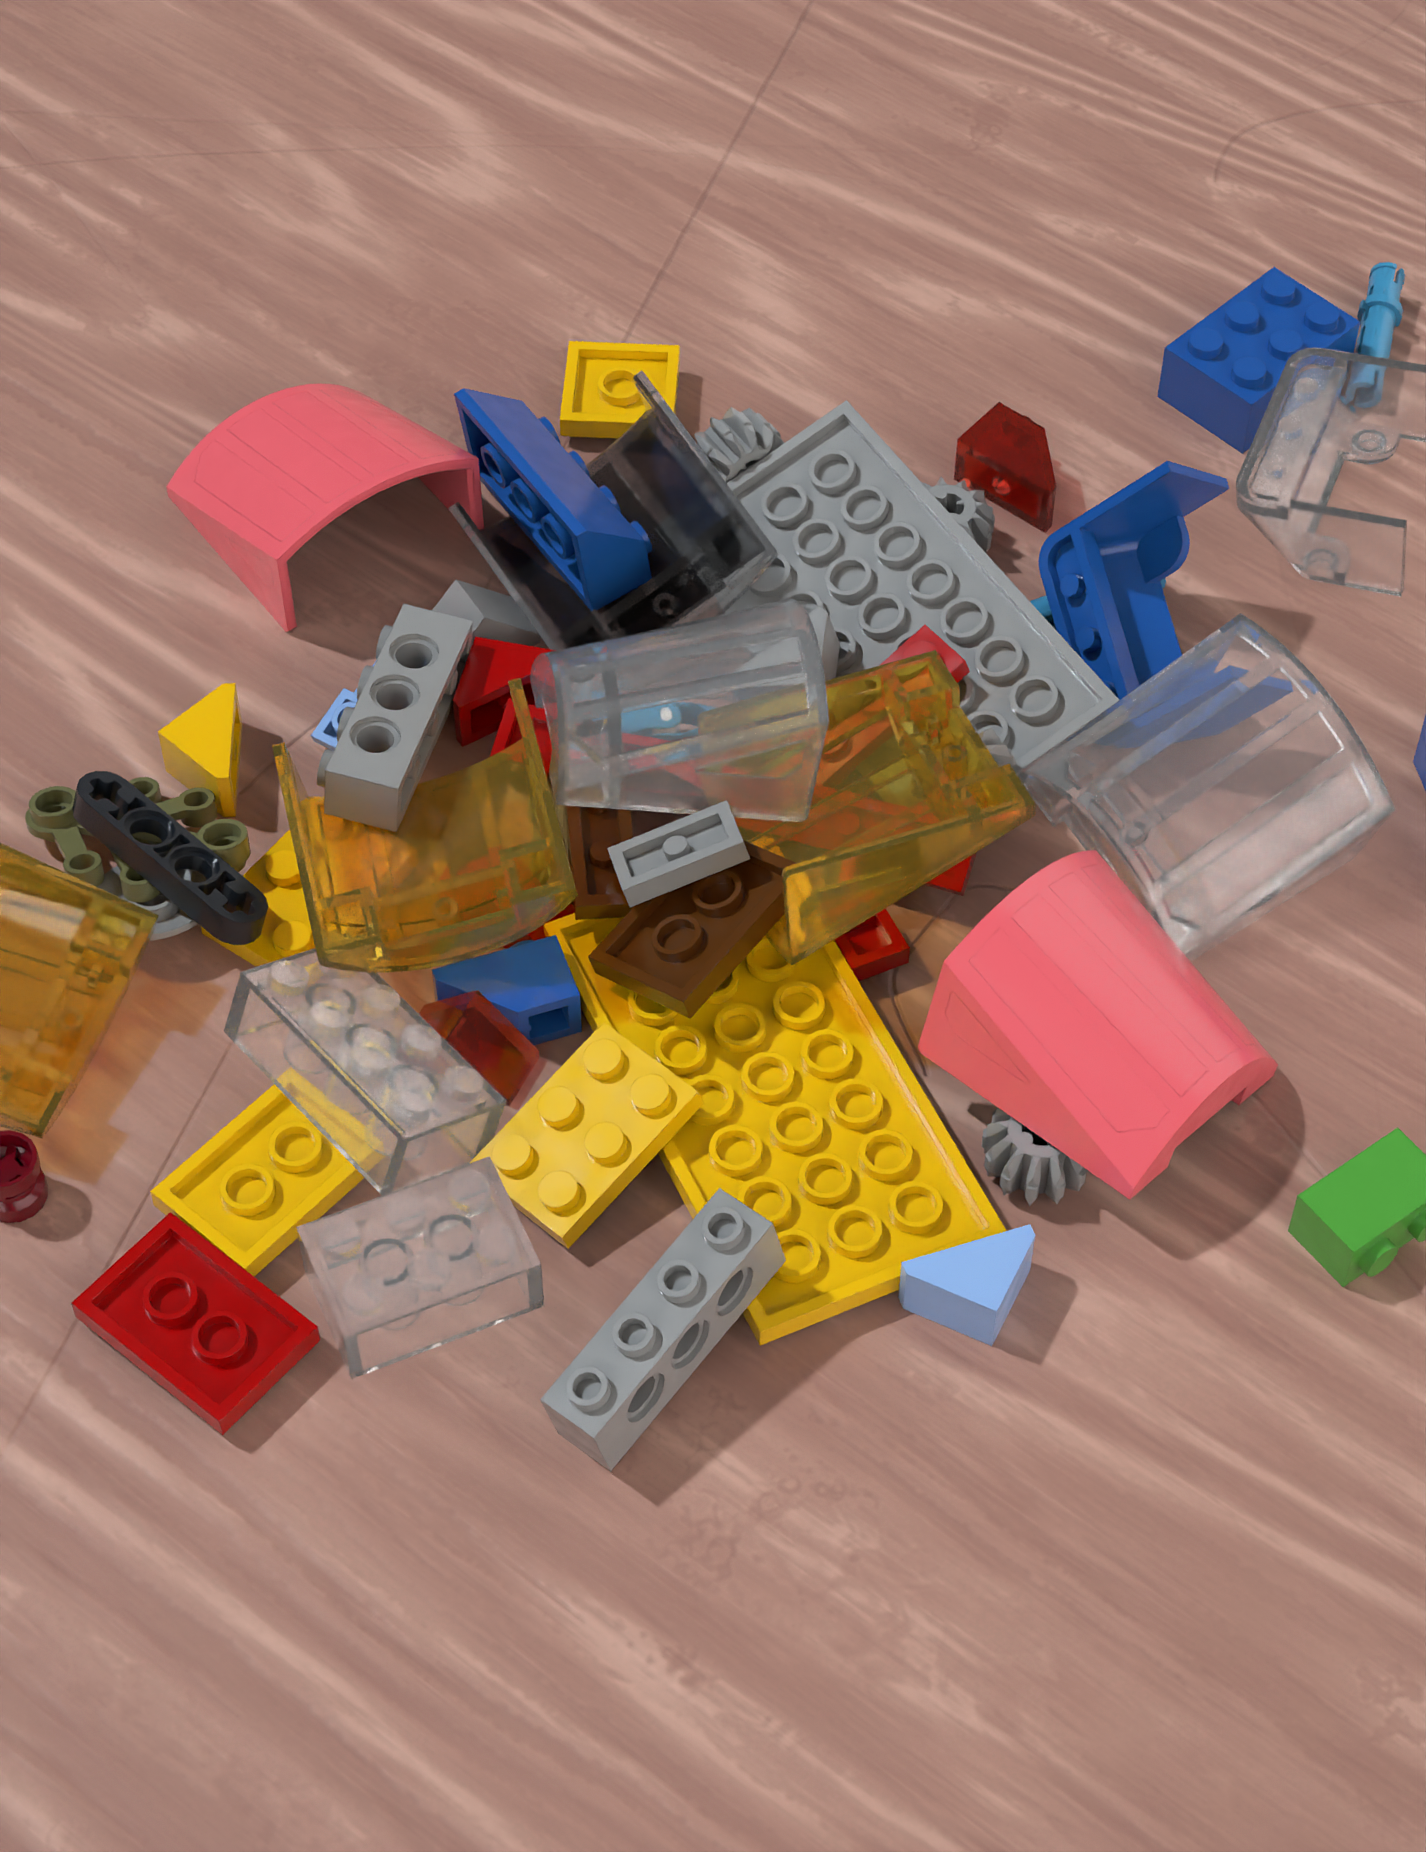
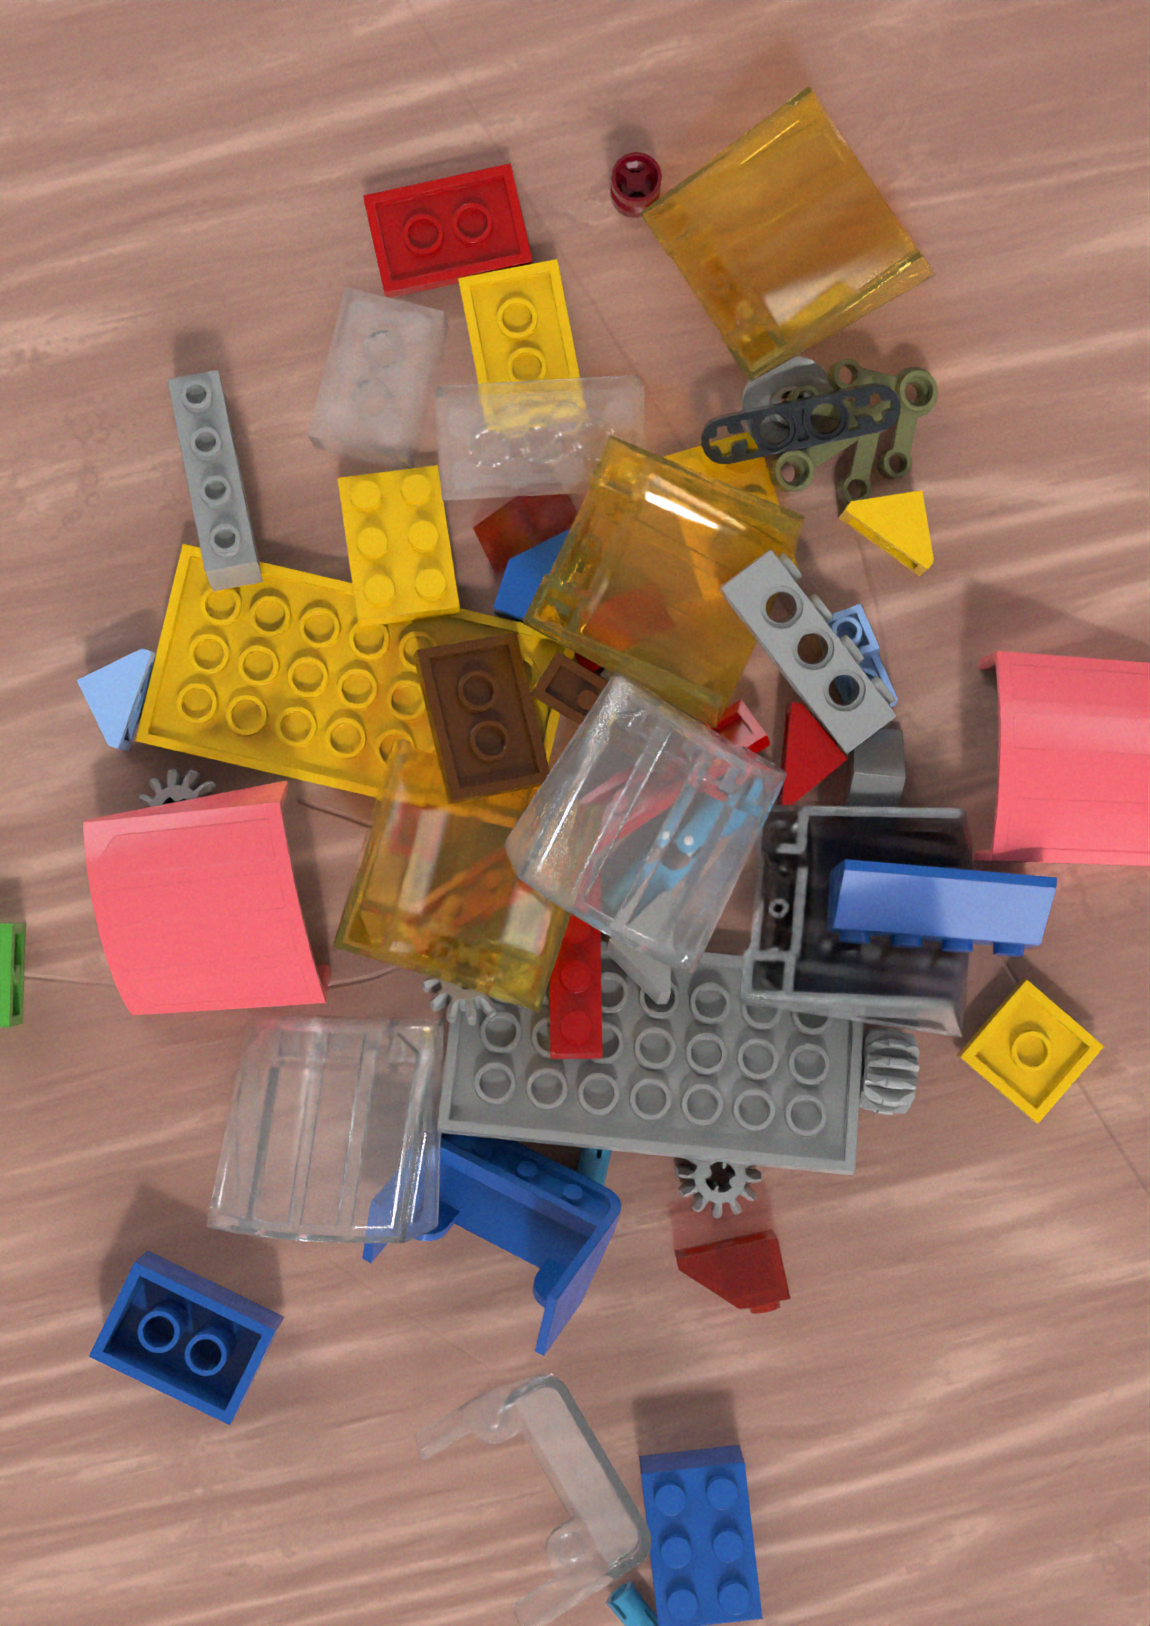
camera: 125 degrees right, 35 degrees up
light grey plate [607,800,750,907] -> none

